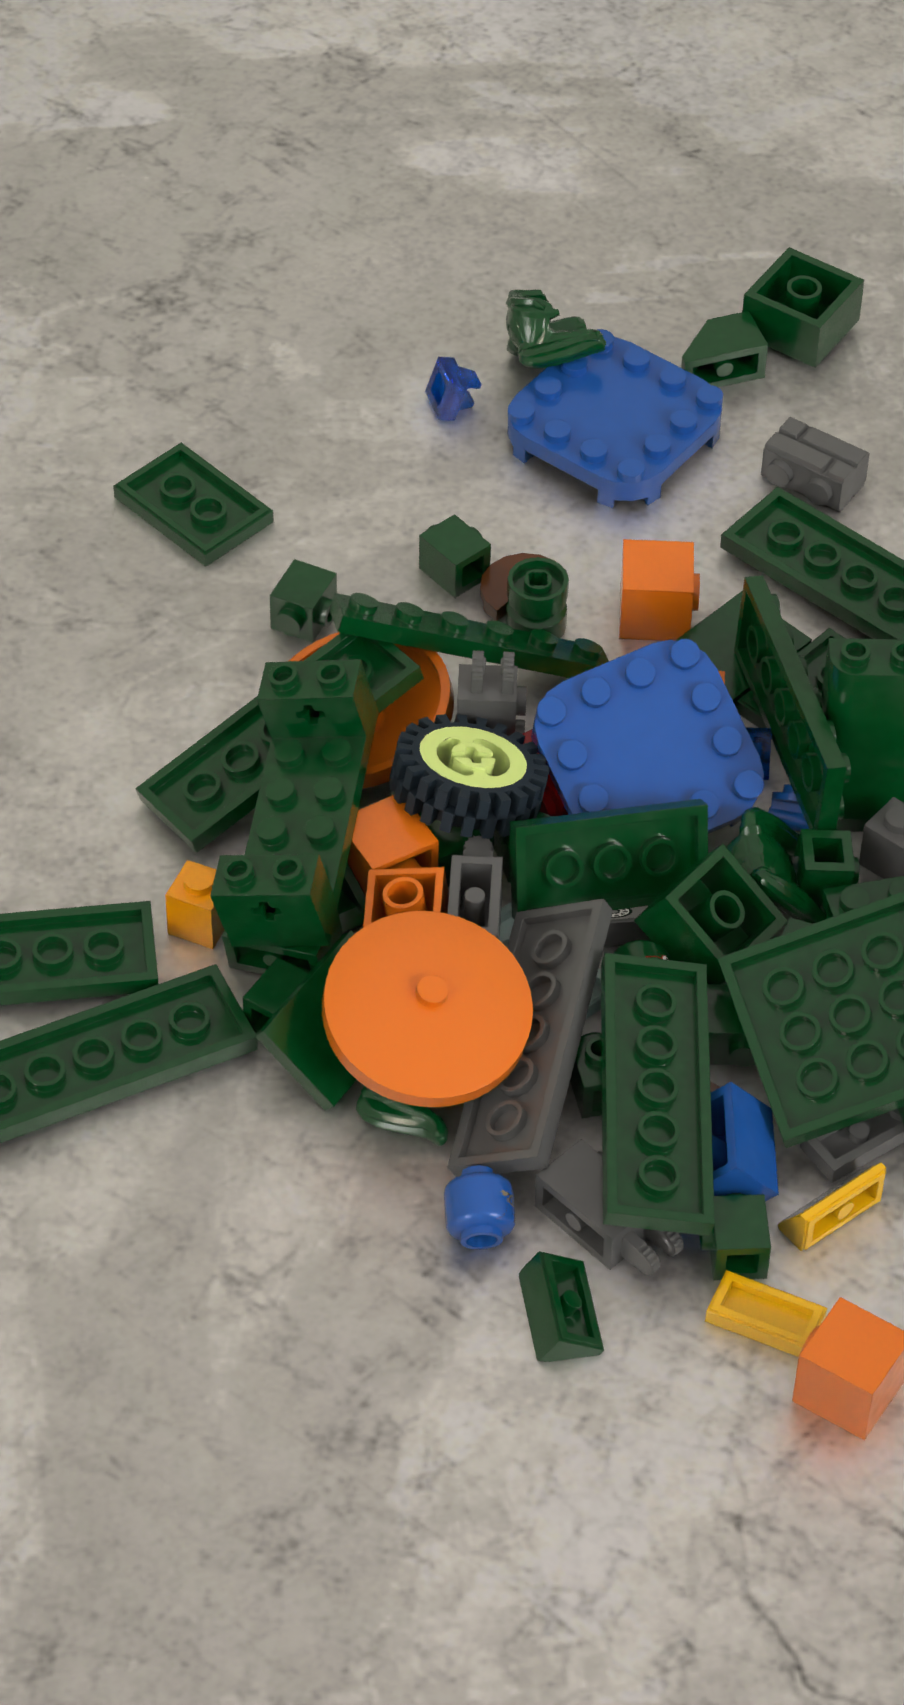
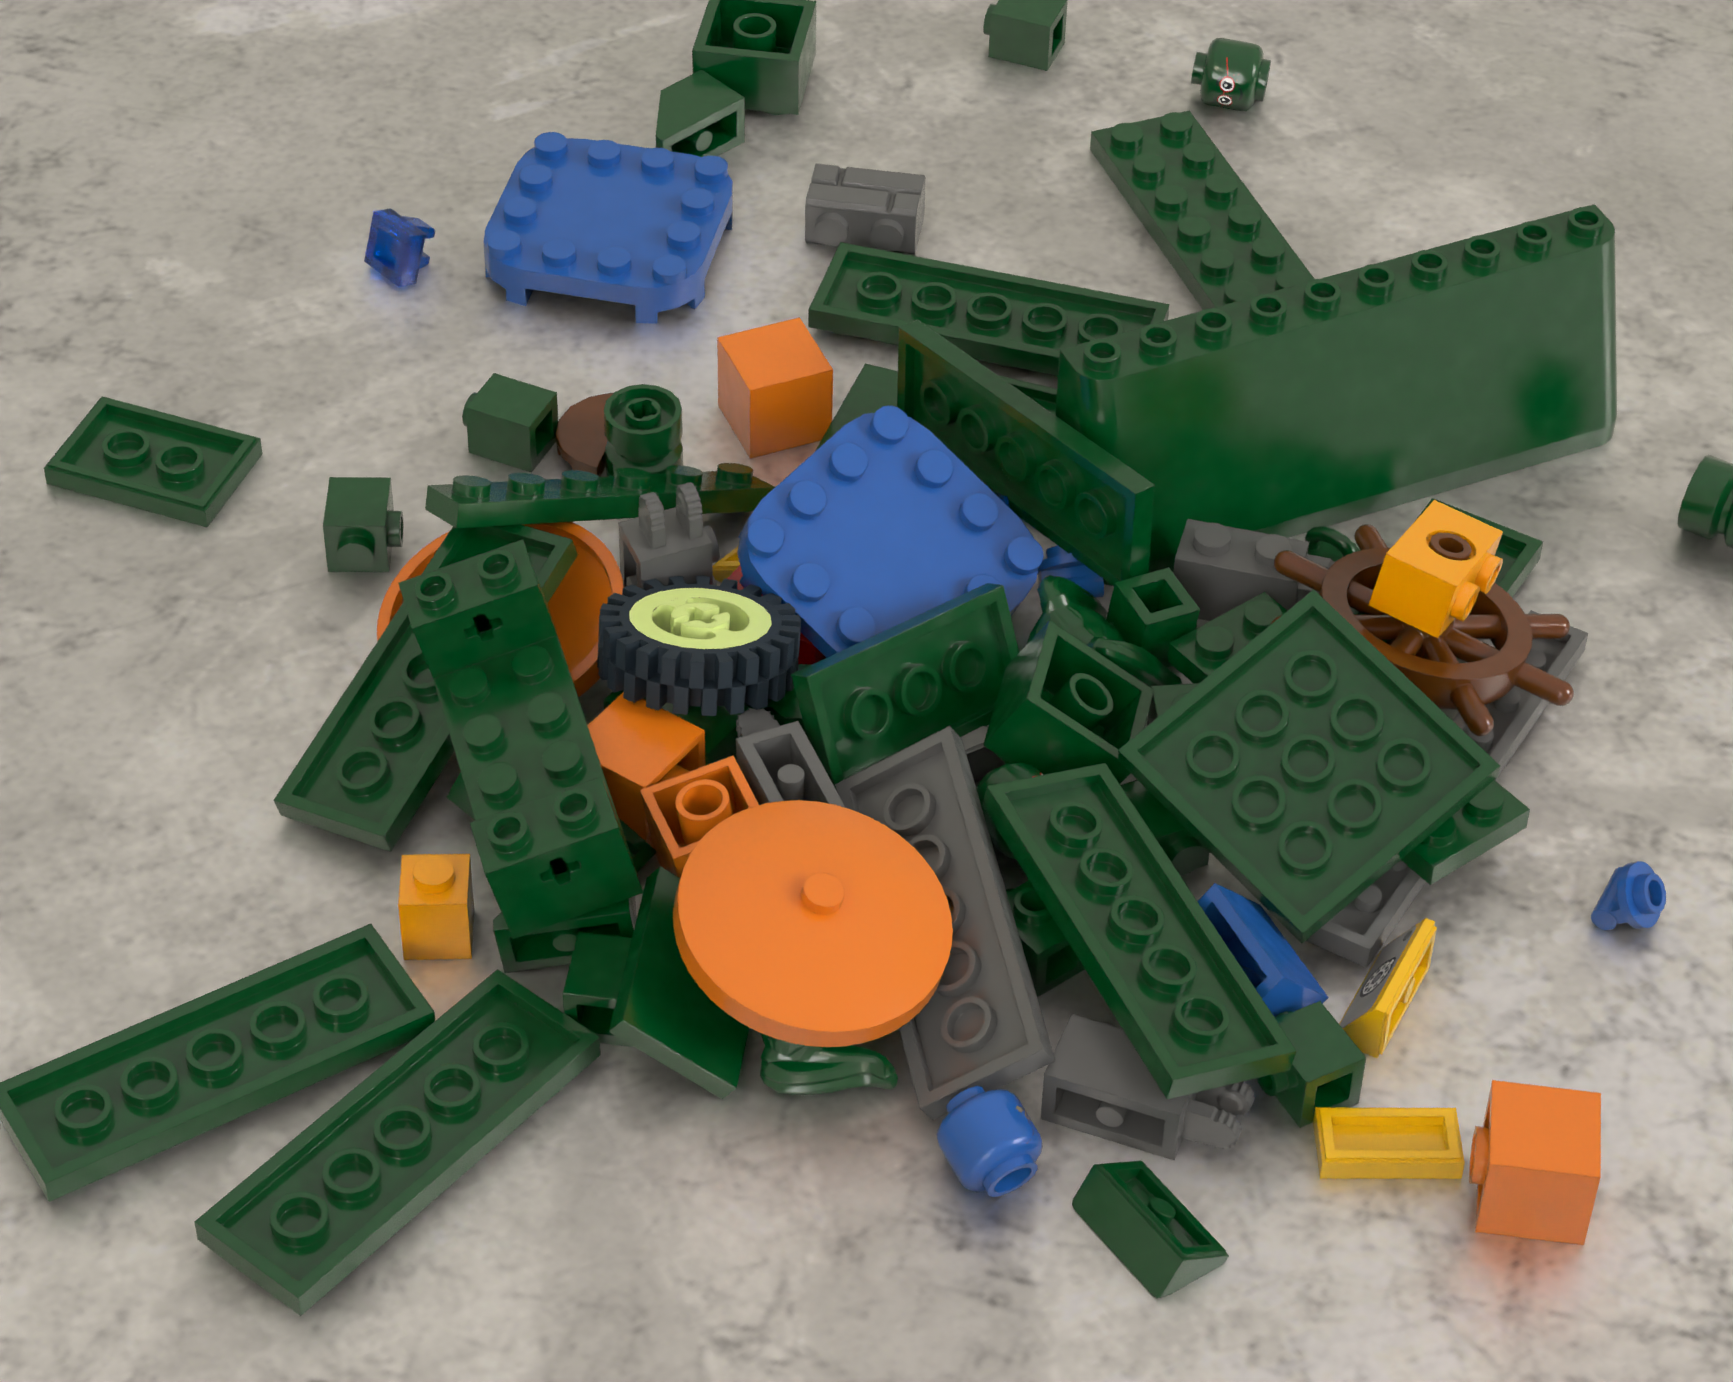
camera: 25 degrees left, 5 degrees down
dark green hair [506,289,606,369] -> none

